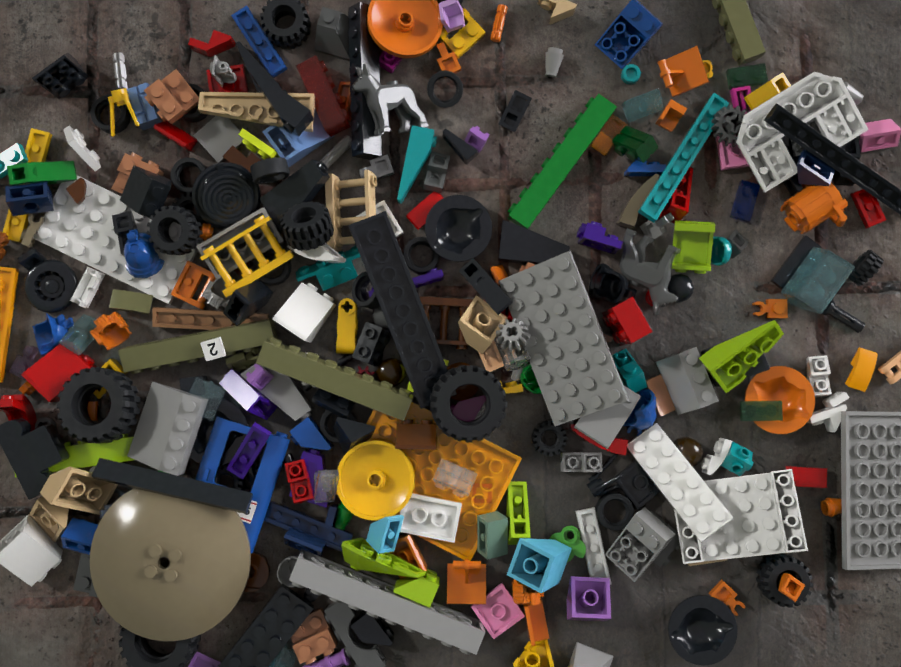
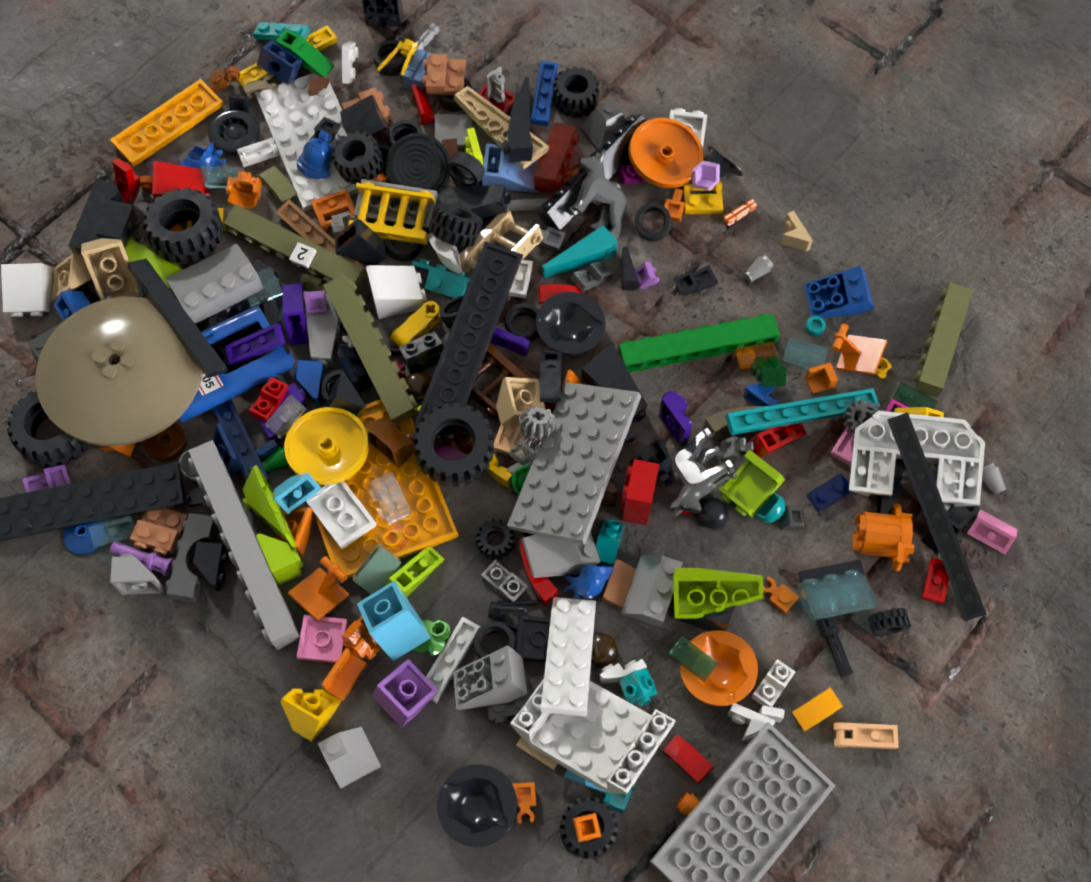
camera: 40 degrees right, 20 degrees down
red slope [188,30,236,57] -> none
dark blue slope [797,149,835,186] -> none

